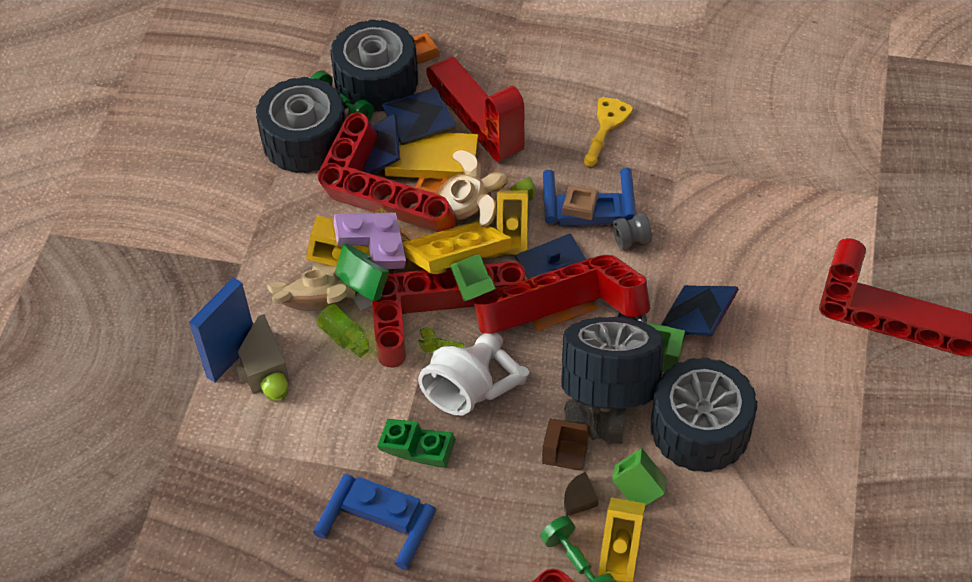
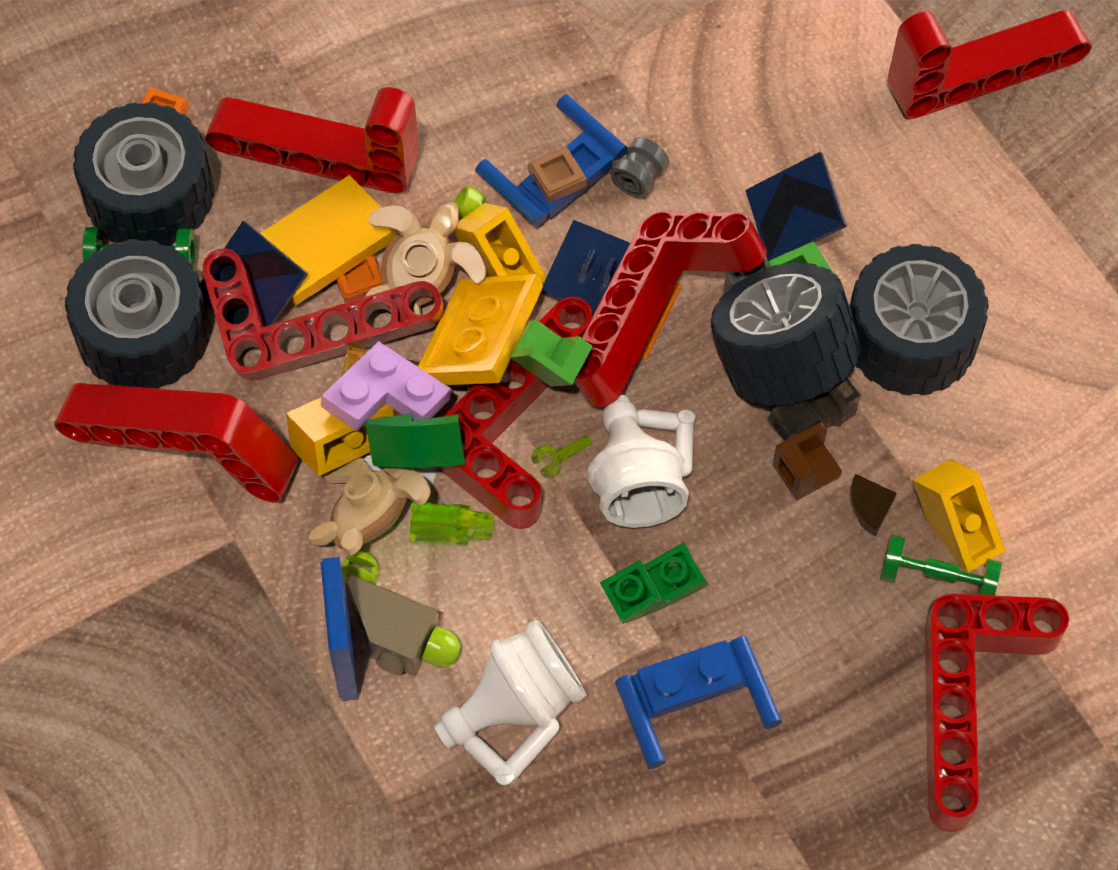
camera: 45 degrees left, 10 degrees up
dark blue piece [382,88,456,145] -> none
yellow piece [584,97,633,167] -> none
bright green panel [612,448,666,506] -> none
none -> red beam [54,383,298,503]
none -> lime hinge [342,551,379,587]
none -> white piece [434,620,587,786]

